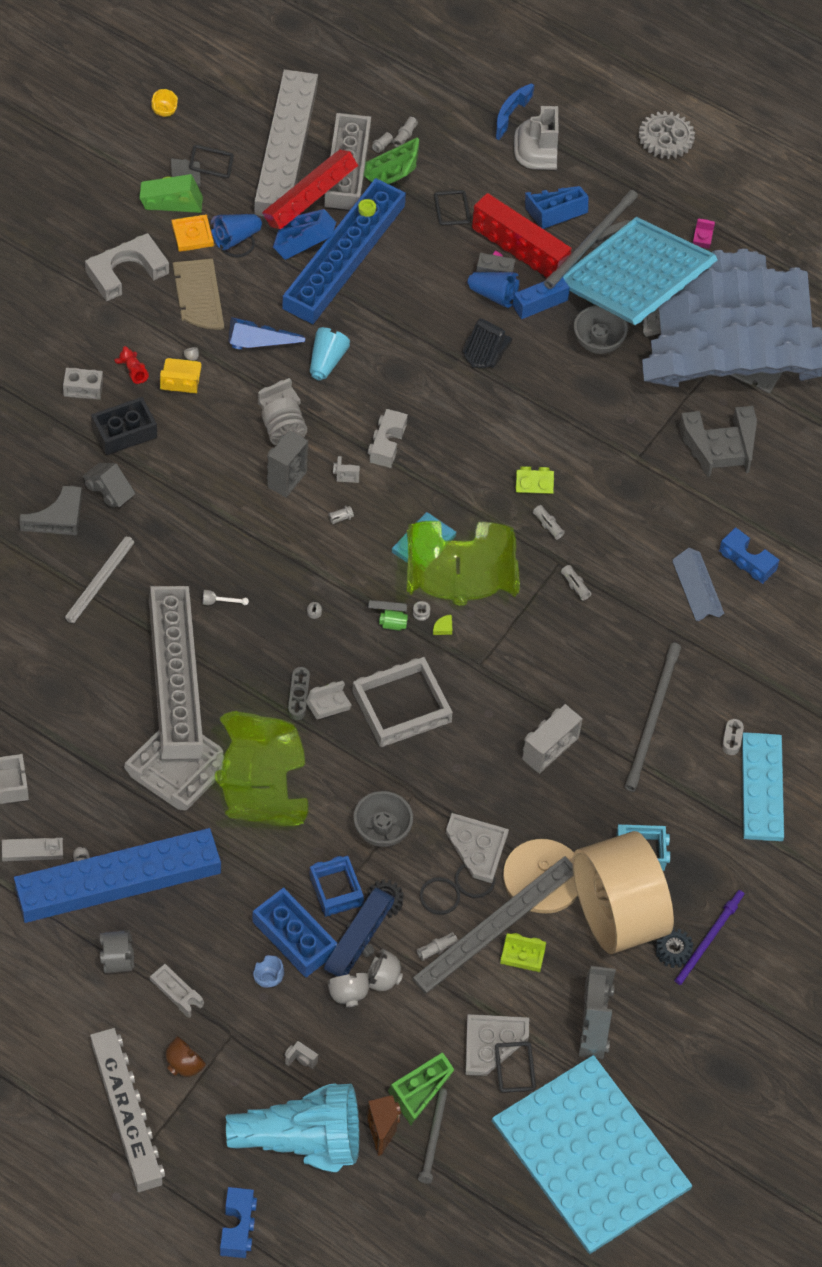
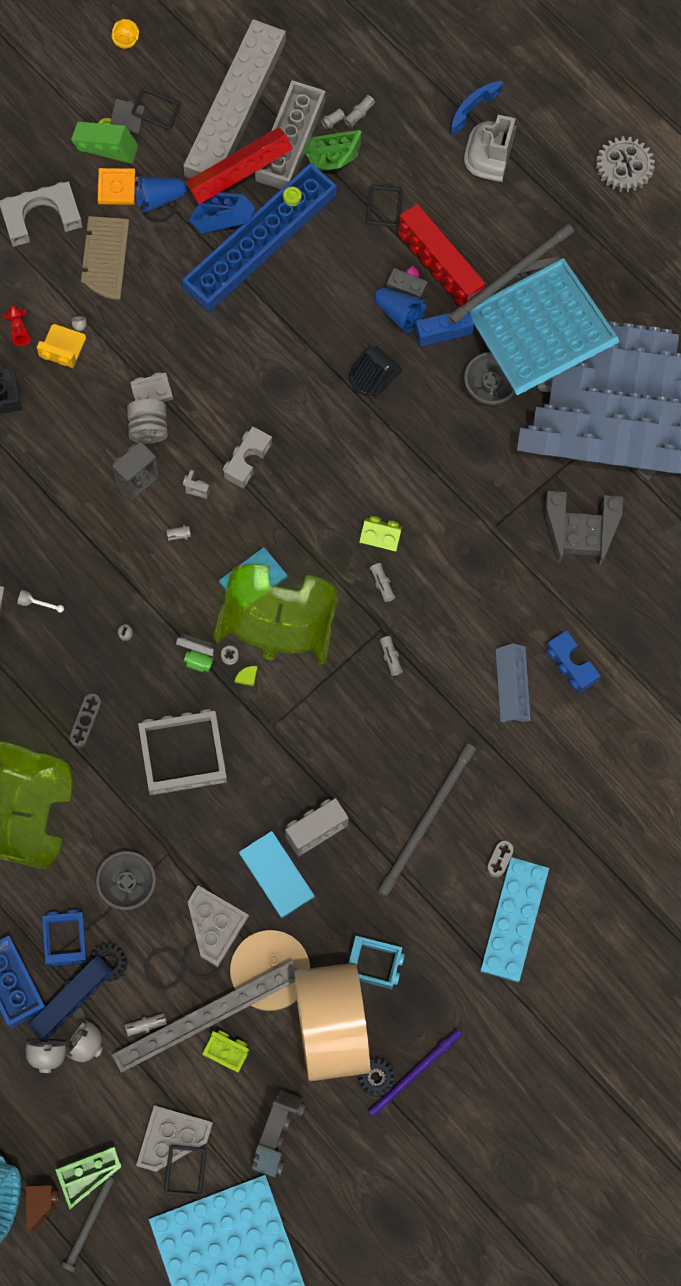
camera: 15 degrees right, 15 degrees up
wedge [228,317,305,349] -> none
light grey bracket [306,681,352,719] -> none
medium azure cone [310,327,350,380] -> none
blue wedge [525,186,589,229] -> none
dark pink bracket [693,219,715,249] -> none
none -> medium azure tile [239,831,315,919]

